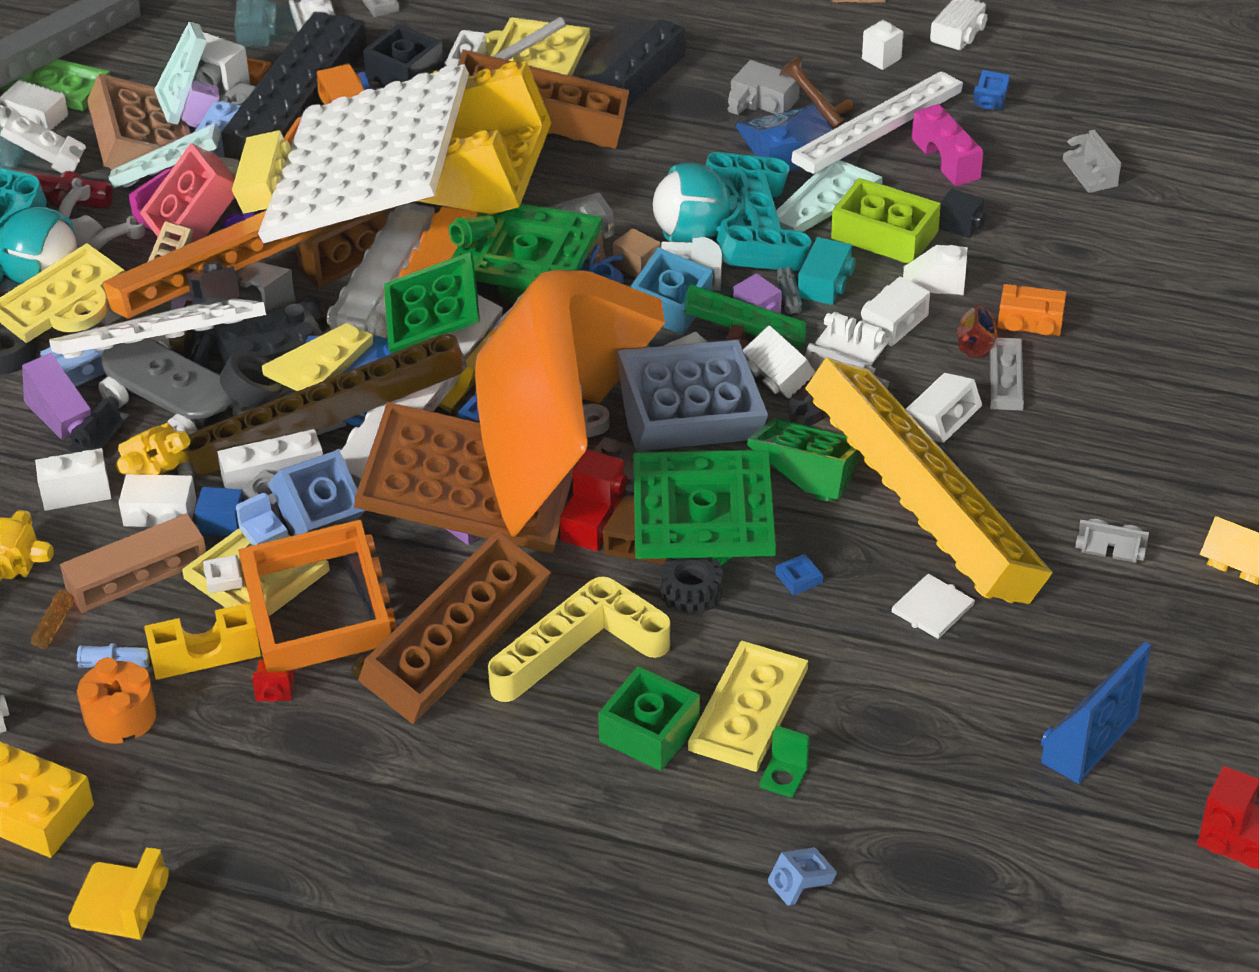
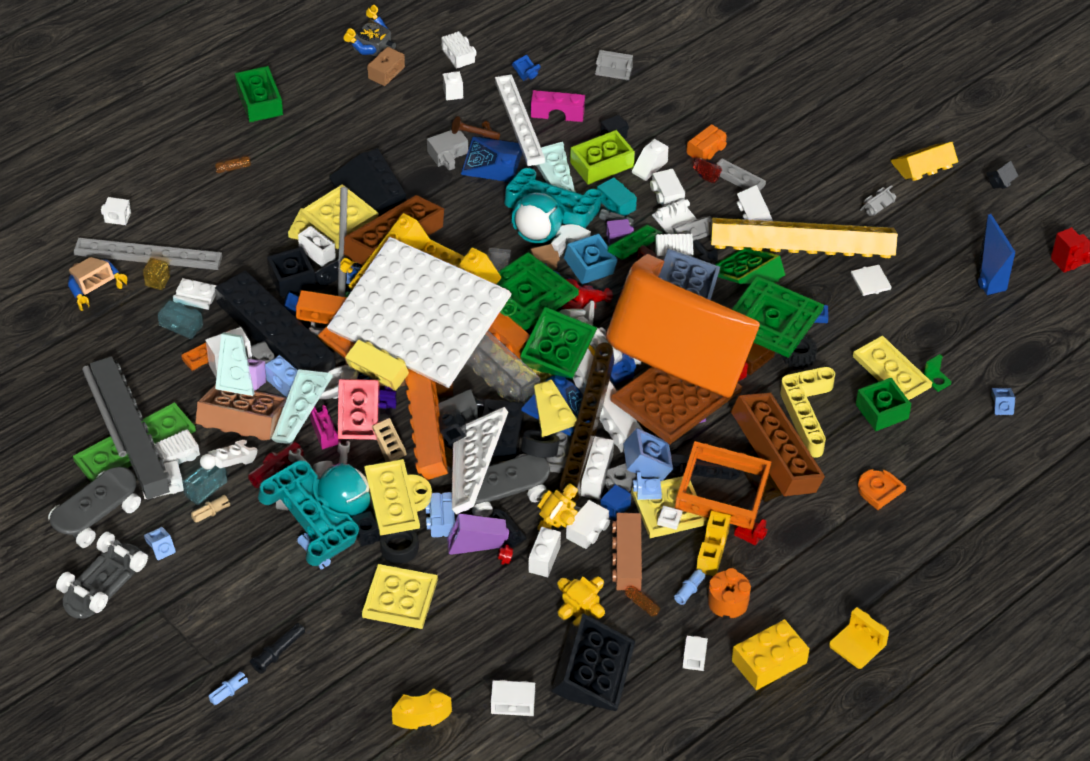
camera: 60 degrees left, 5 degrees up
none -> red plate [497,545,513,565]
none -> orange tile [858,469,906,510]

